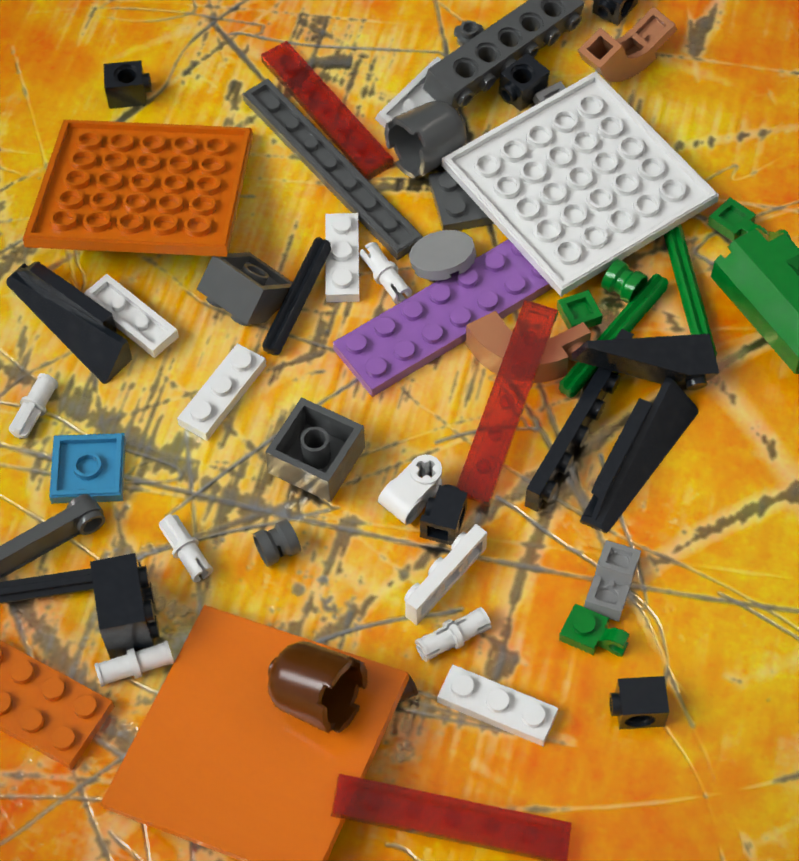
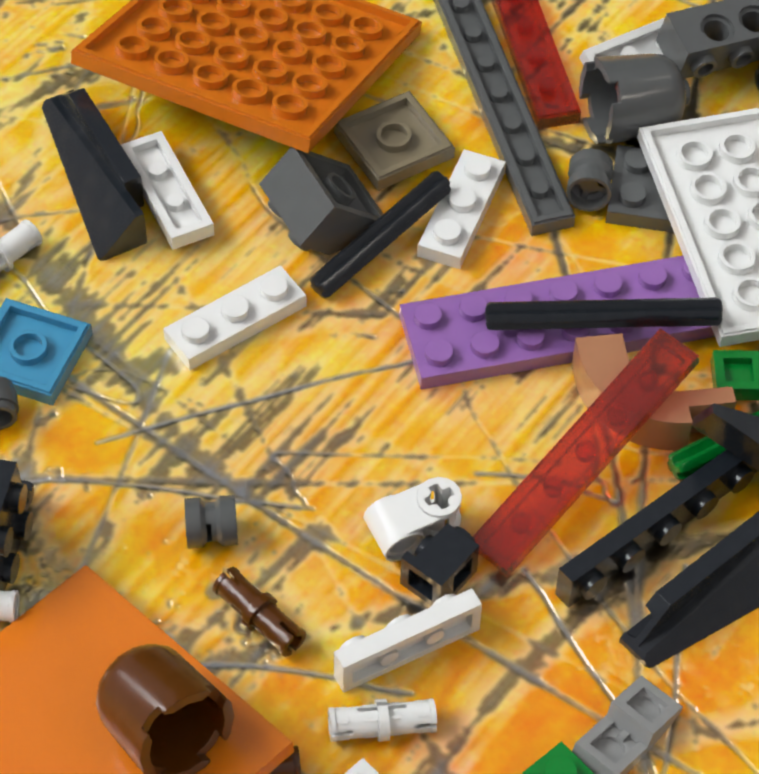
camera: 20 degrees right, 5 degrees down
white axle [159,514,213,582] -> none
dark grey brick [265,397,365,502] -> none
white pin [359,242,412,304] -> none
light grey tile [409,230,477,281] -> none
none -> reddish brown pin [212,567,307,657]
none -> dark tan plate [334,91,455,191]
none -> black axle [485,297,723,330]
none -> dark grey wheel [566,148,613,212]

